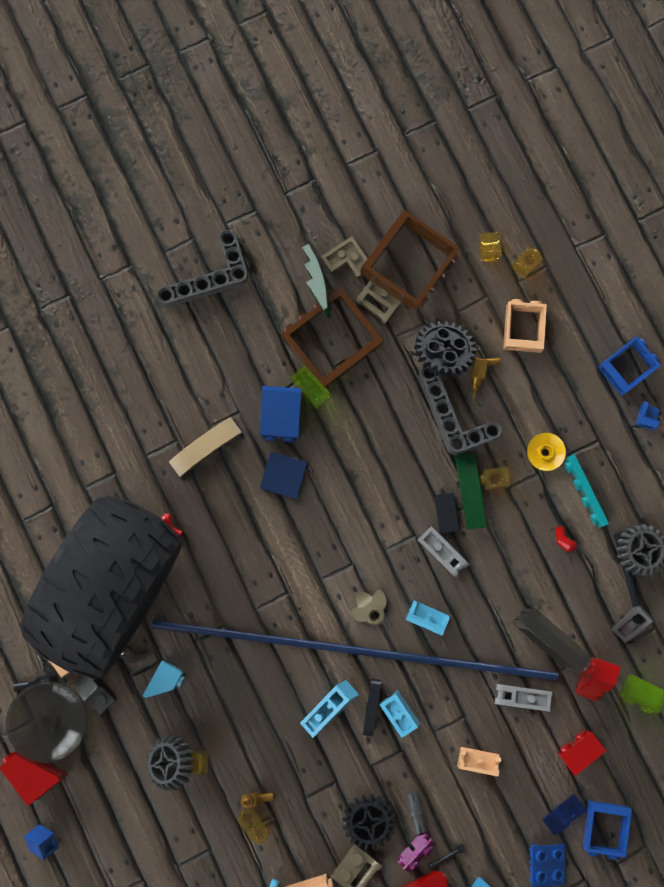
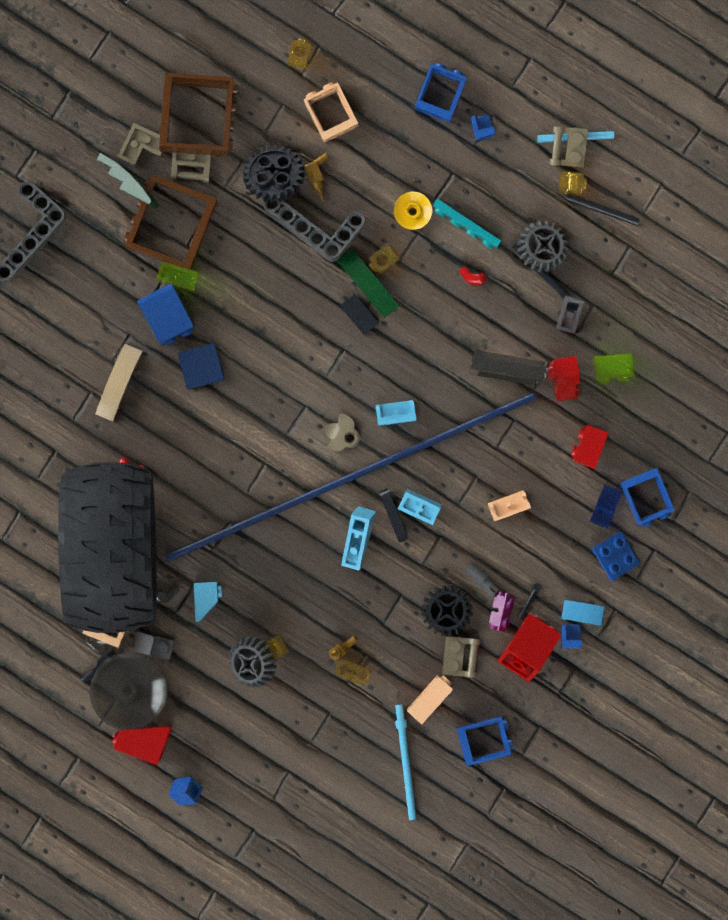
camera: 25 degrees left, 5 degrees up
light grey plate [417,526,469,578] -> none
clear yellow brick [478,232,502,263] -> none
light grey plate [494,684,552,712] -> none

